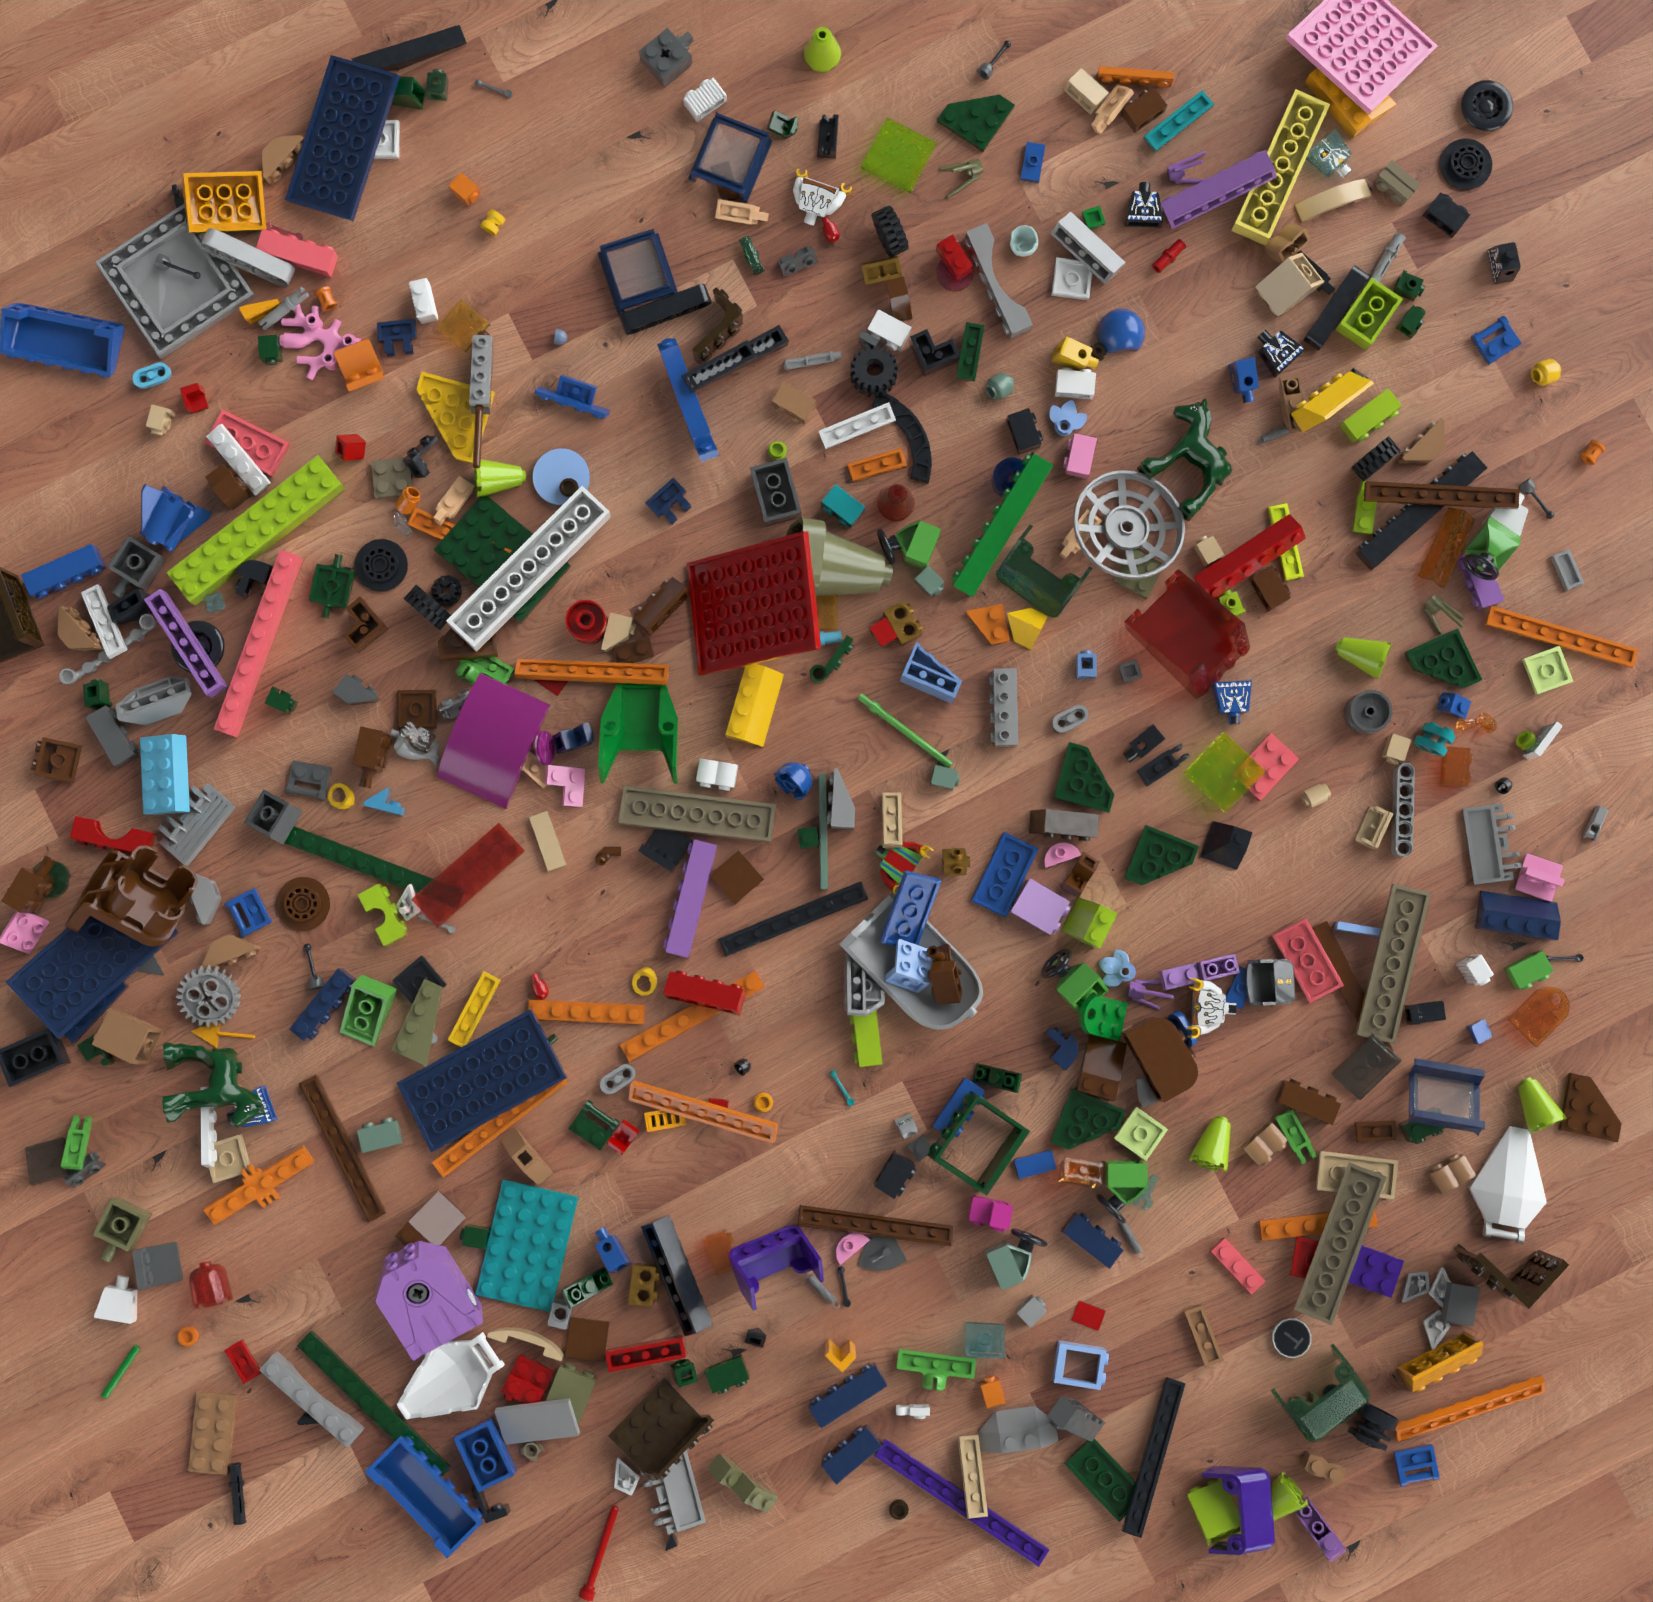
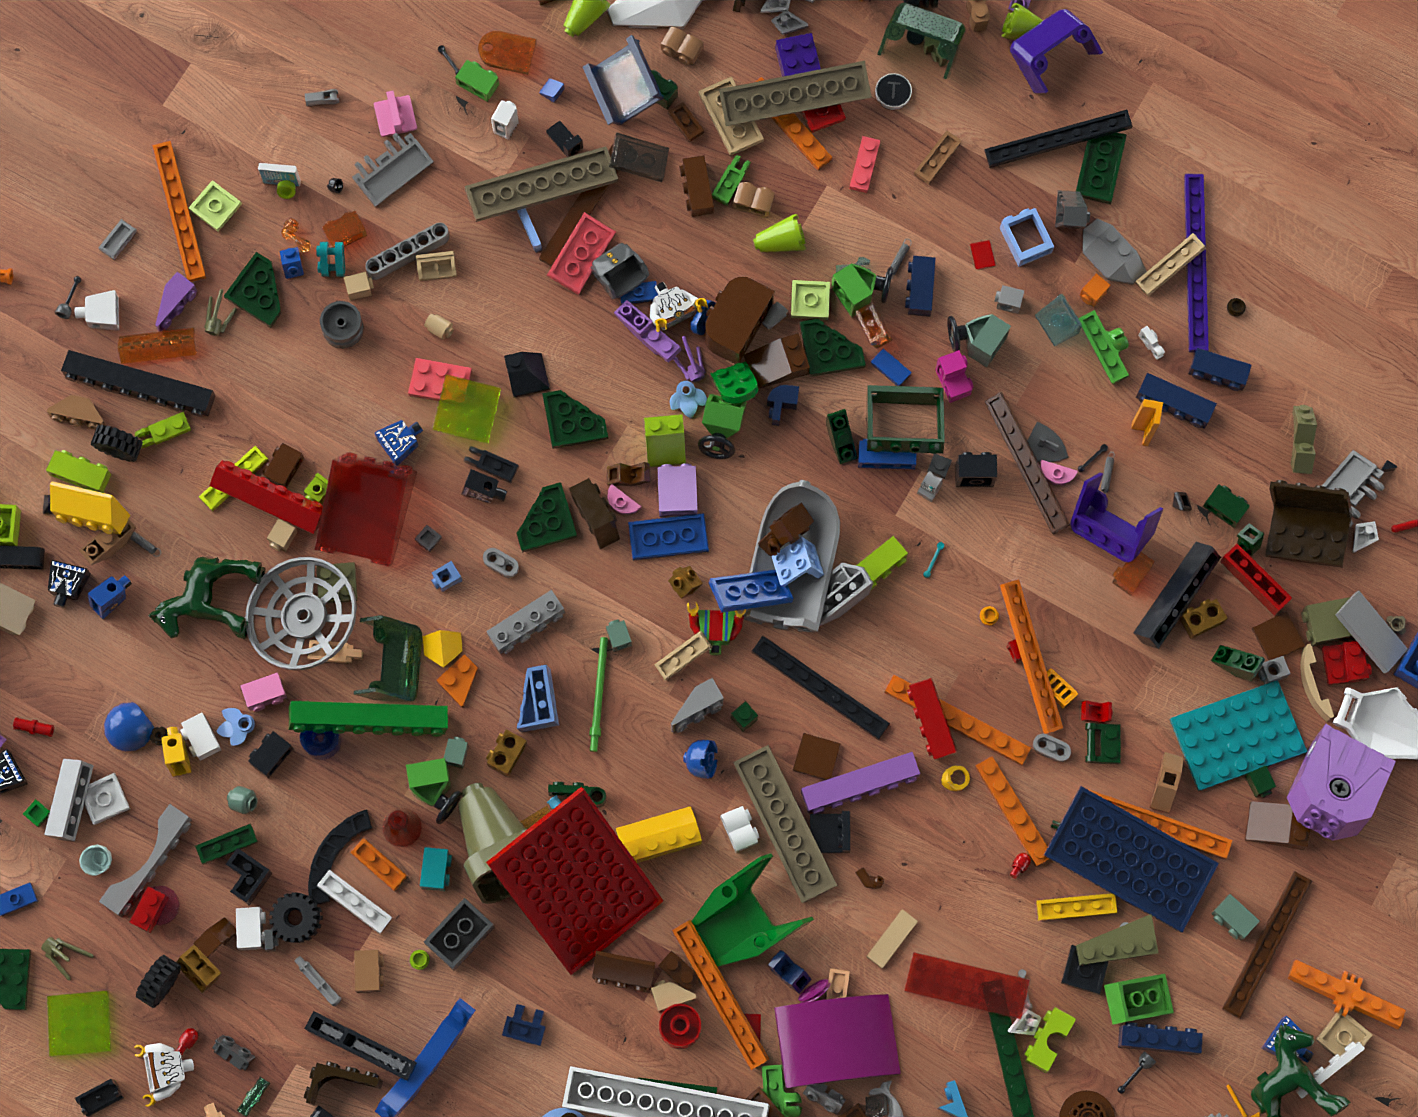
camera: 125 degrees left, 10 degrees down
bright pink plate [545,765,585,807] -> none
blue torso [595,1227,632,1273] -> none
black hinge [734,1058,751,1076] -> none
sand green tile [818,774,828,890] -> none
red panel [869,618,898,646] -> none
lime slope [1187,1478,1241,1546] -> none
lime cone [1335,637,1392,679] -> none
reddish brown plate [1364,481,1519,510] -> none
bright green piece [1463,516,1521,581] -> none
dark blue slope [1475,891,1561,941] -> none

